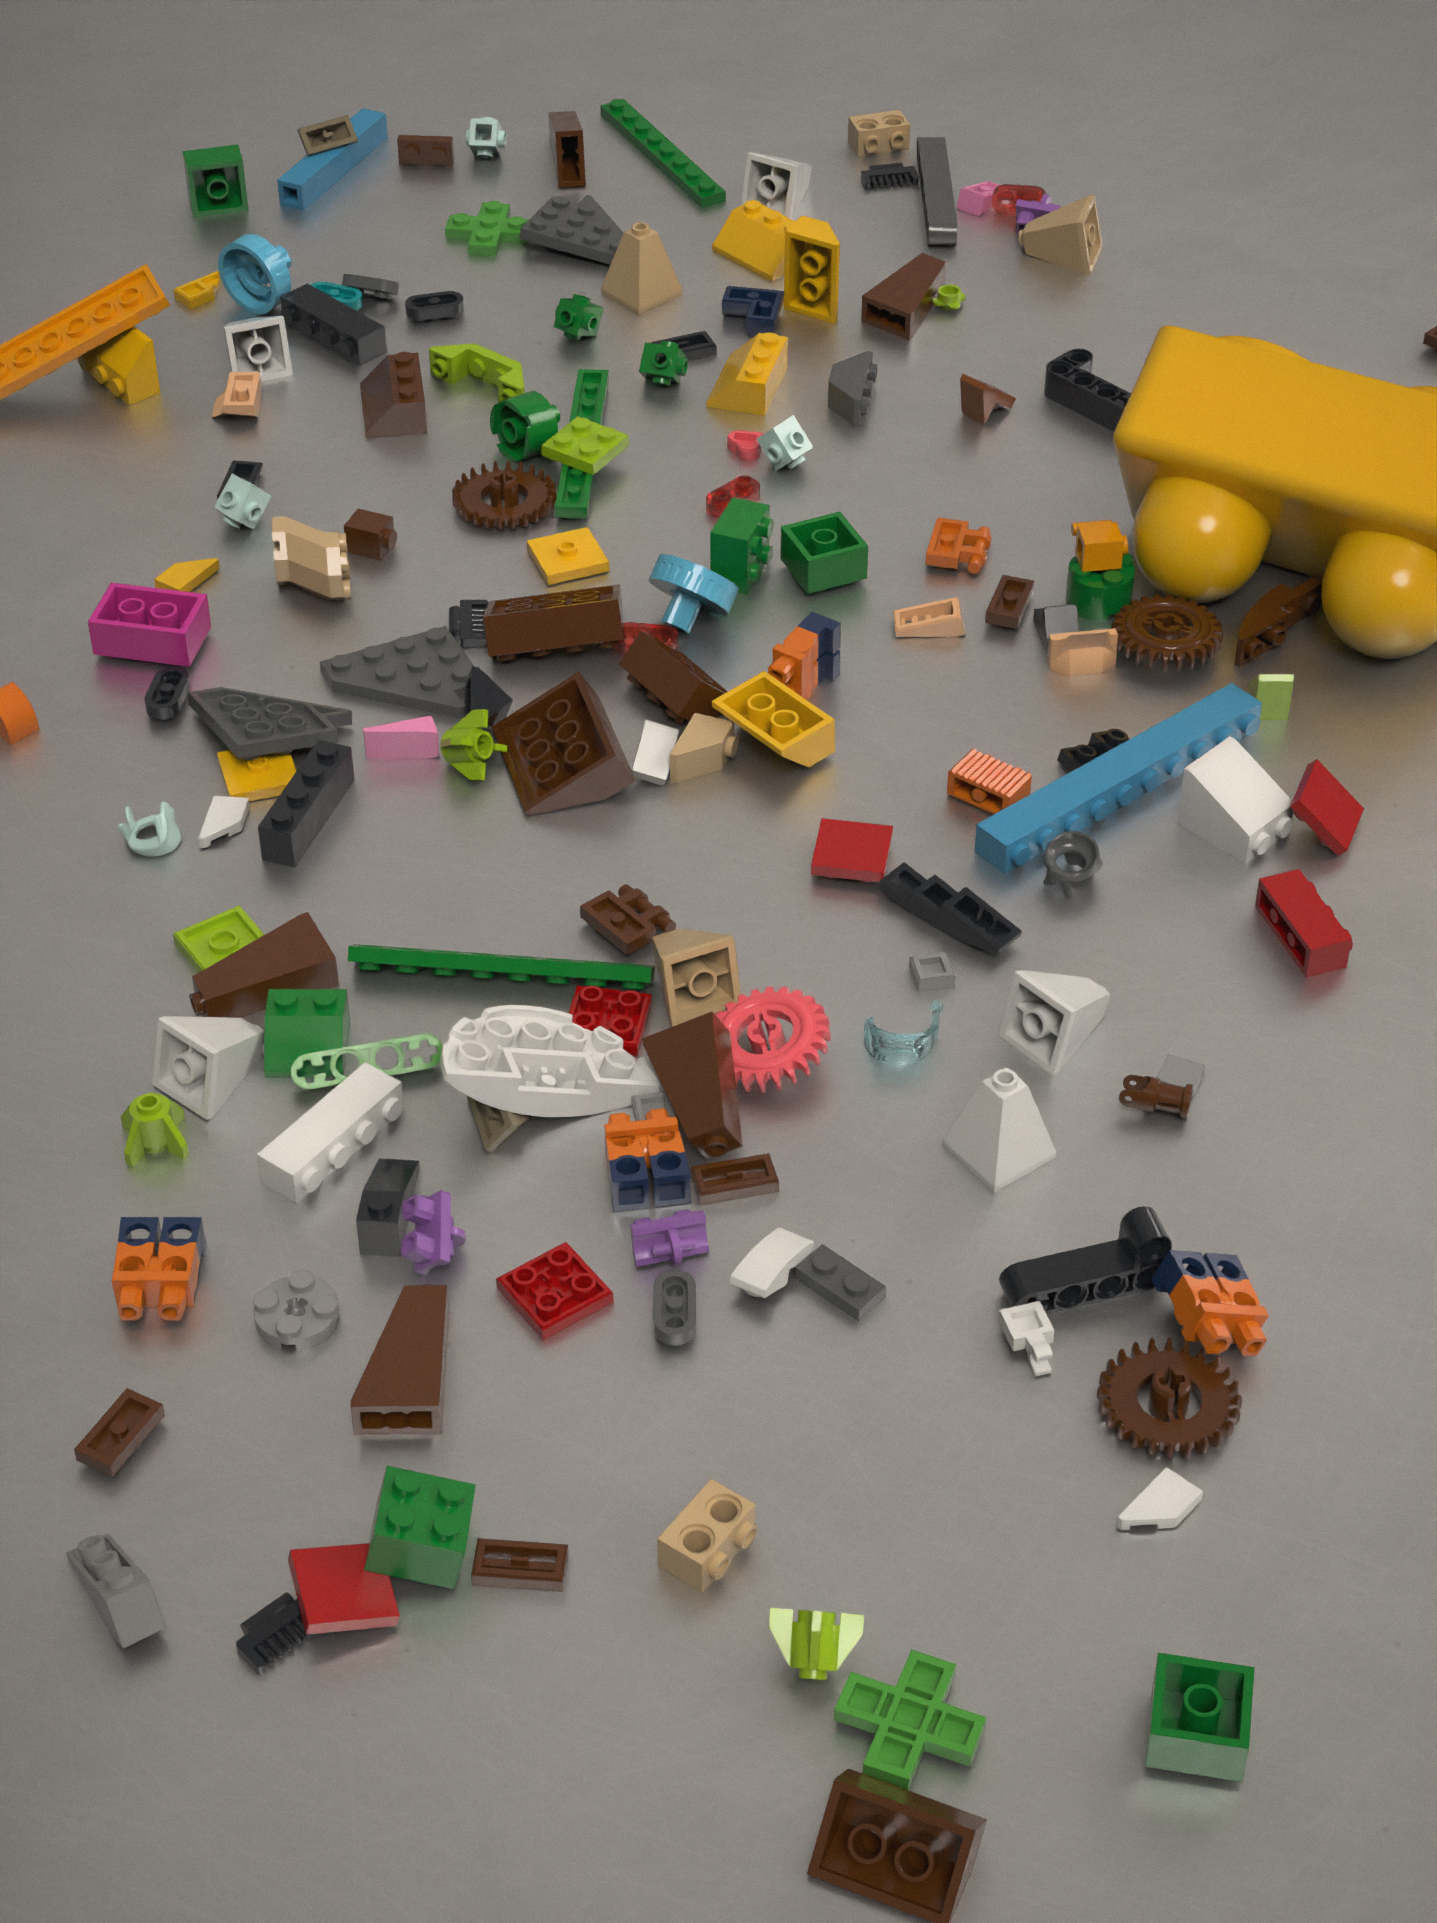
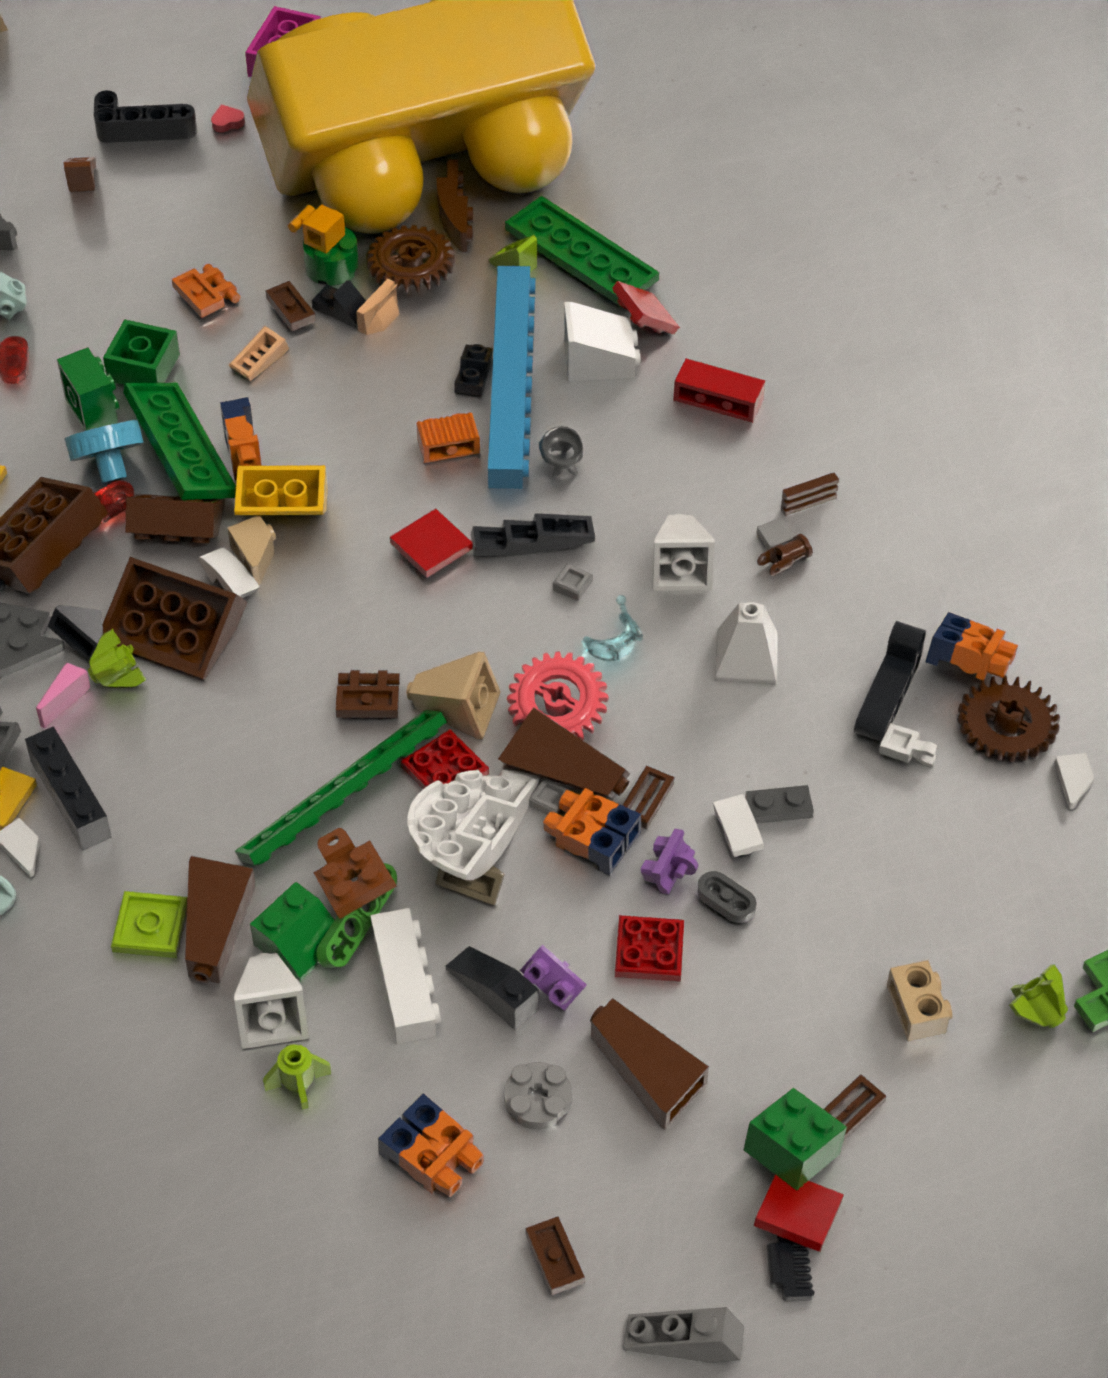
camera: 50 degrees left, 10 degrees up
none -> green plate [123,383,236,500]
none -> dark orange plate [313,828,397,919]
none -> green plate [505,196,660,308]
none -> reddish brown tile [781,472,839,516]

